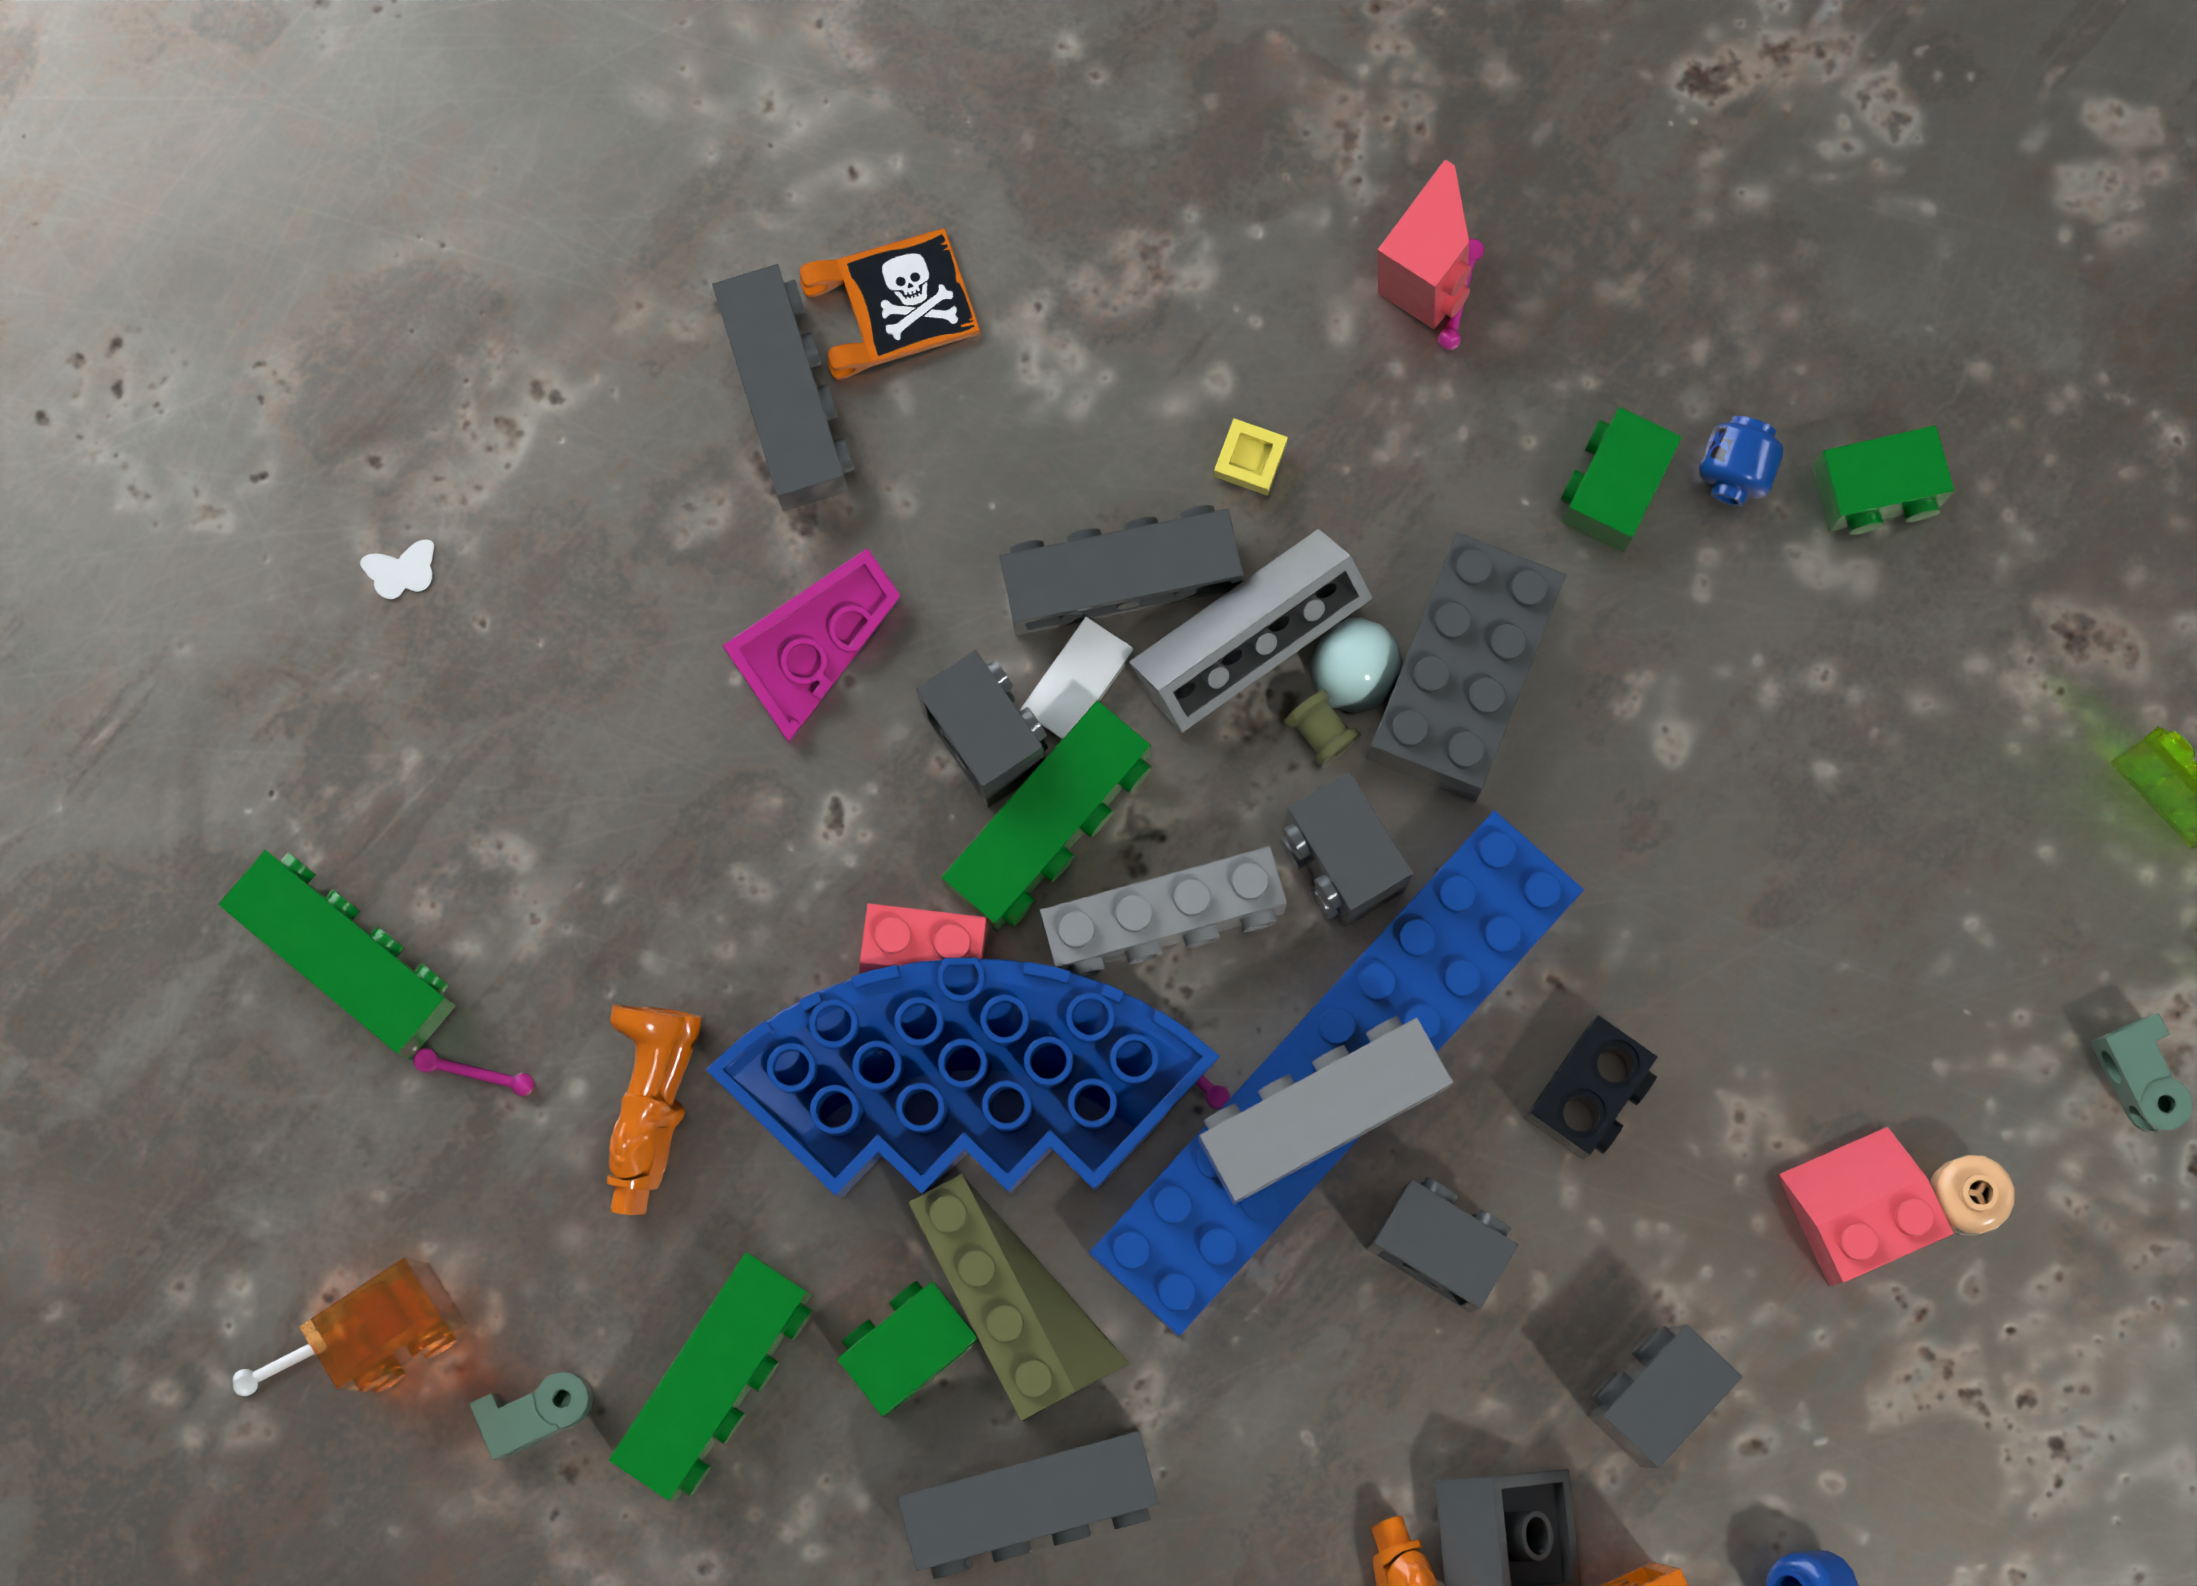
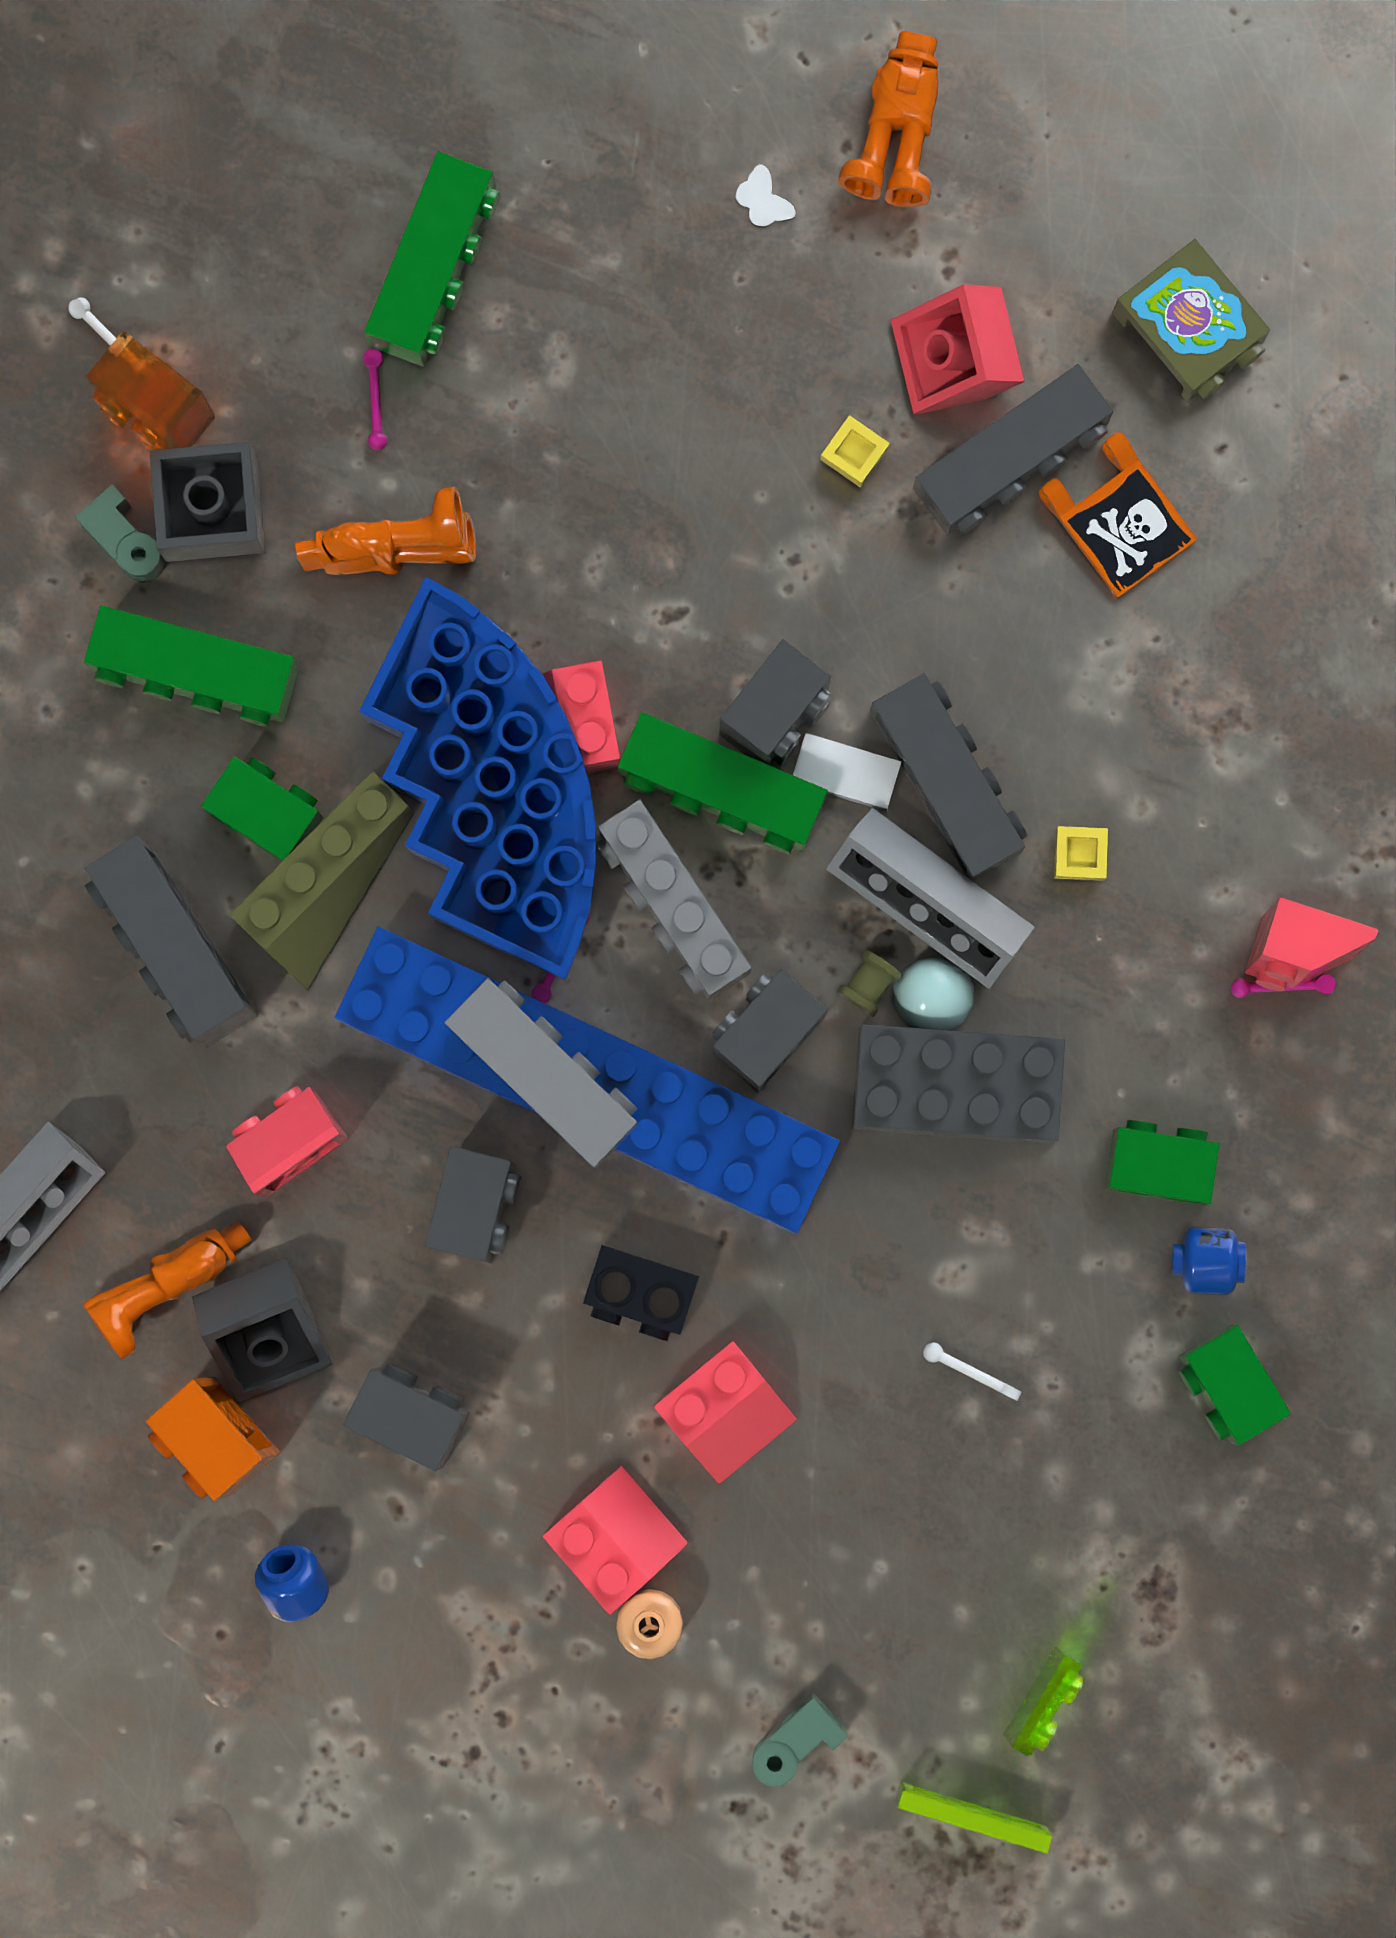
camera: 70 degrees right, 5 degrees up
dark pink wing [722,548,900,743] -> none
none -> dark grey brick [149,441,265,562]
none -> coral slope [226,1086,349,1197]
none -> coral slope [654,1341,797,1484]
none -> light yellow plate [820,415,890,488]
none -> orange piece [838,31,939,207]
none -> coral slope [891,284,1025,414]
none -> white hinge [923,1342,1022,1401]
none -> panel [1112,239,1271,402]

